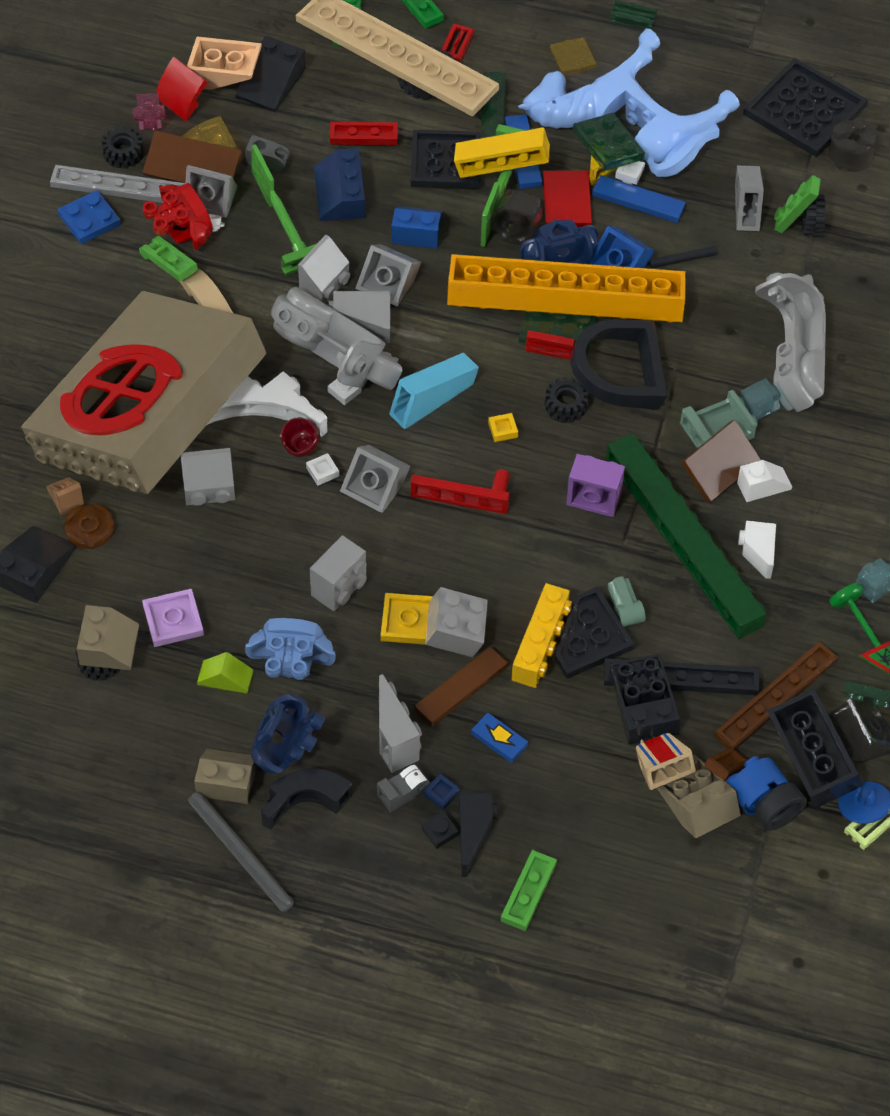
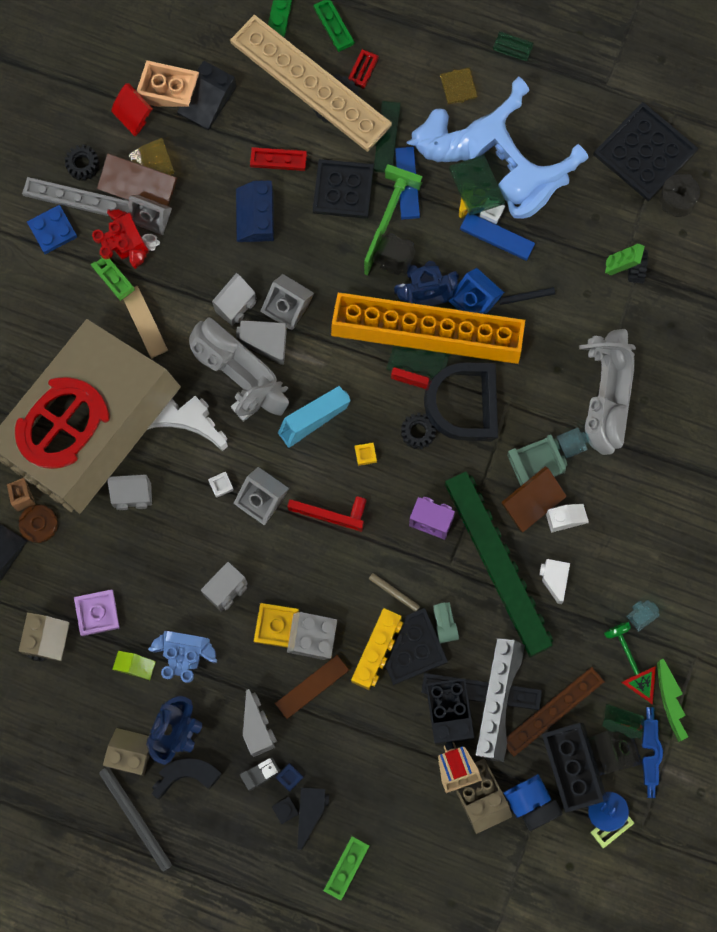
camera: 10 degrees right, 20 degrees up
clear pink brick [133,93,165,130] -> none
dark grey leg [244,135,290,171] -> none
bright green piece [251,144,316,276] -> none
dark red hair [280,417,319,457] -> none
blue slope [392,206,443,249] -> none
yellow brick [454,127,550,178] -> none
blue tile [471,713,528,764] -> none
red tile [543,171,592,228] -> none
reddish brown tile [704,748,748,781] -> none
light grey slope [735,165,764,231] -> none
none -> dark tan bar [369,573,421,612]
none -> arch [476,638,525,762]

